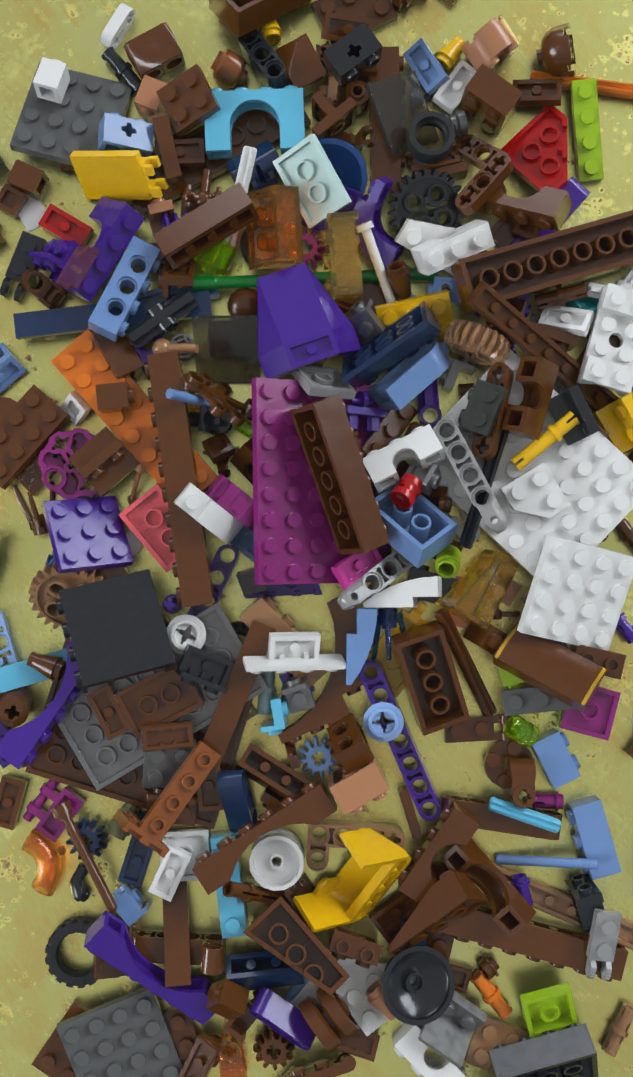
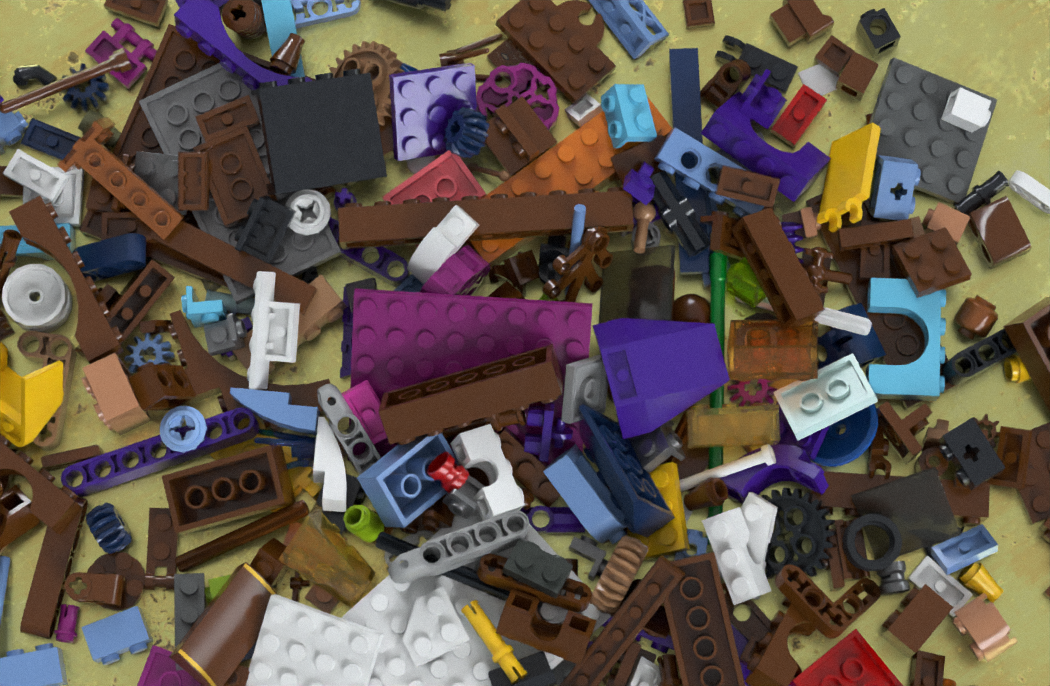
camera: 90 degrees right, 10 degrees down
clear orange cylinder [21,828,62,896] -> none
clear pink piece [55,245,100,289] -> none
reddish brown brick [95,381,136,413] -> none
reddish brown piece [275,33,329,98] -> none
medium azure axle [488,797,561,833] -> none
clear neon green wheel [504,715,540,747] -> none
none -> dark blue gear [86,502,131,554]
none -> dark blue gear [443,107,490,158]
none -> medium azure bracket [601,84,657,148]
none -> dark purple plate [623,161,655,206]
none -> reddish brown plate [715,165,780,208]

